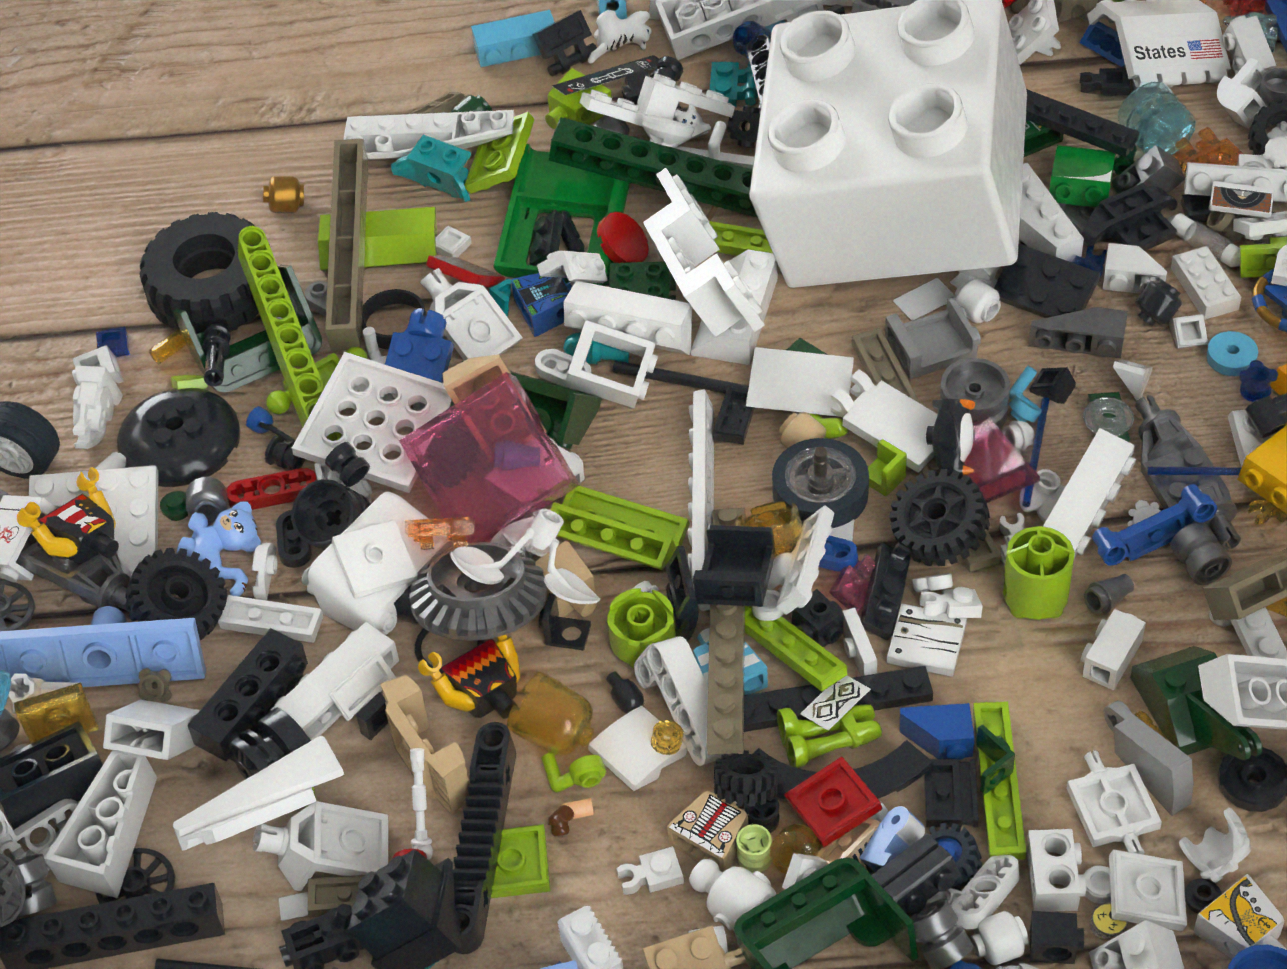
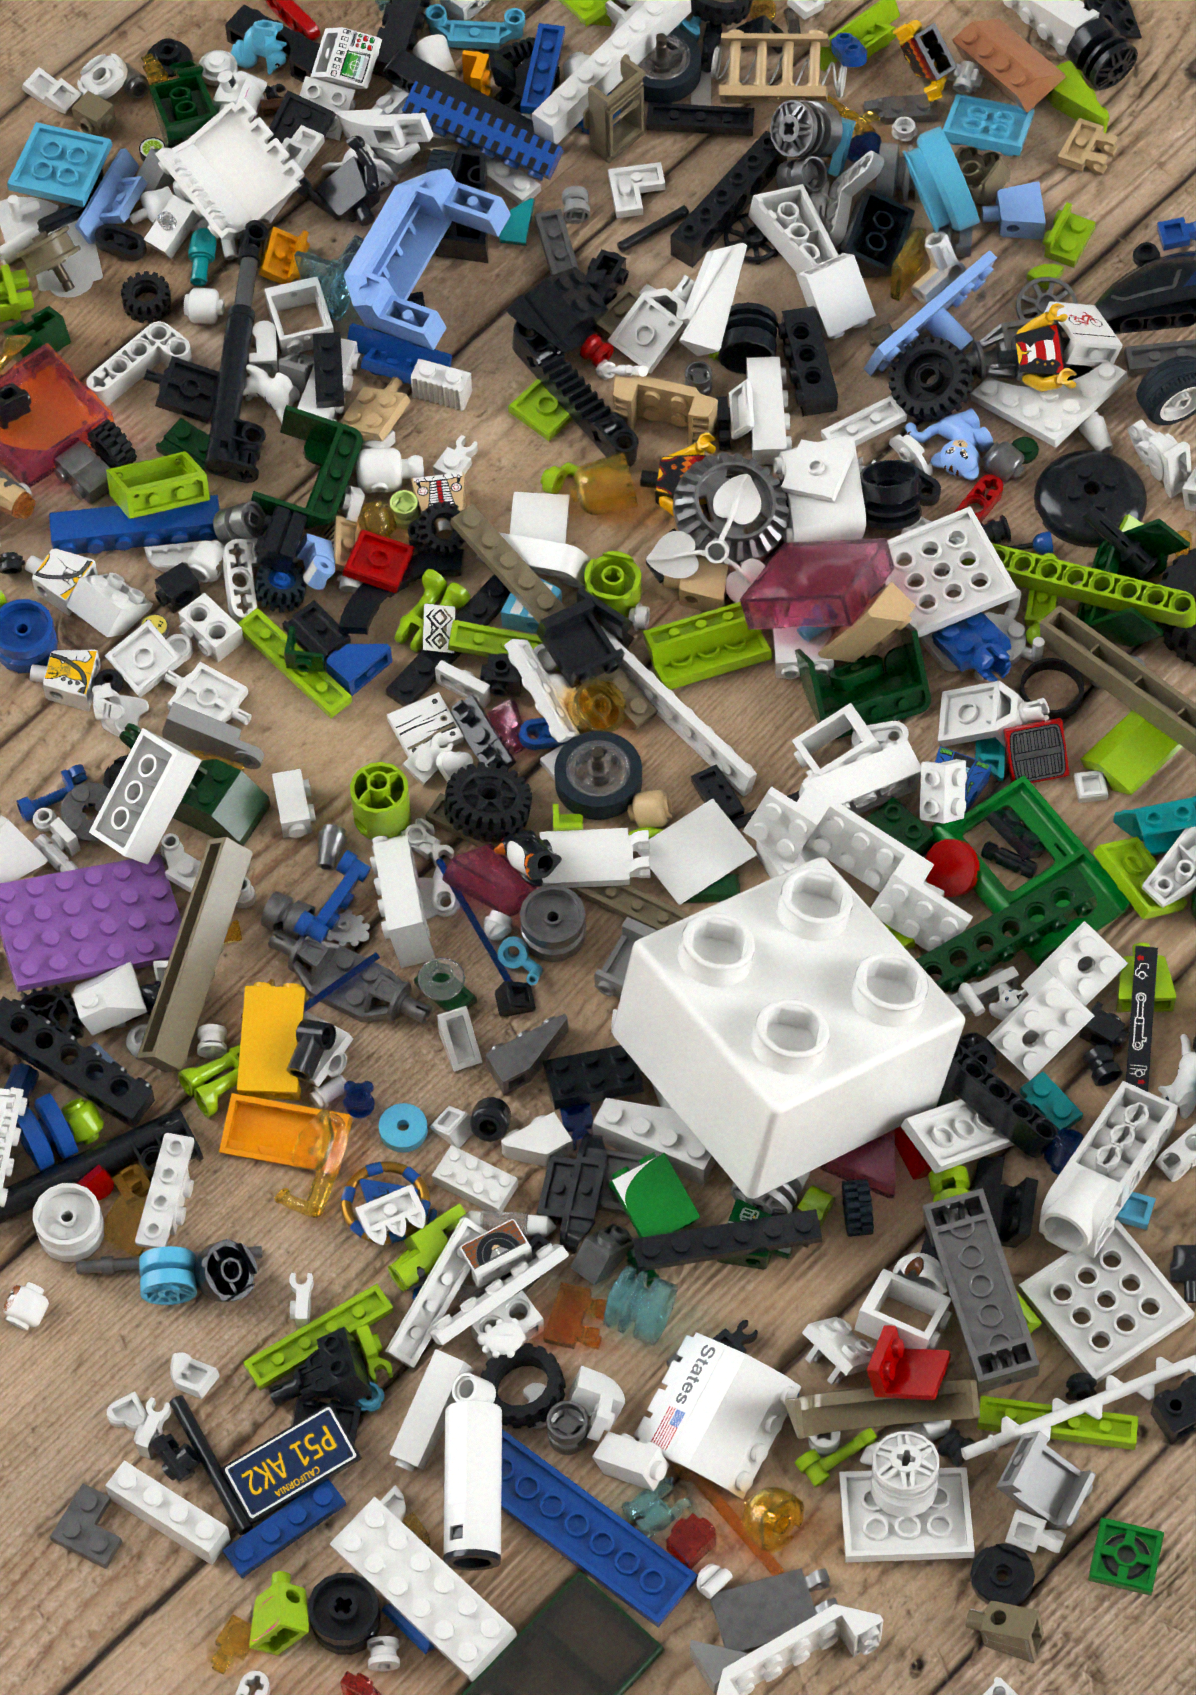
camera: 135 degrees right, 10 degrees up
black wheel [325,442,370,487] -> none
clear orange plate [405,517,474,550] -> none
arm [548,798,594,836] -> none
black cylinder [606,671,644,714] -> none
white piece [642,114,695,148] -> none
clear yellow bush [651,720,683,755] -> none
none -> flat silver wheel [685,361,712,396]

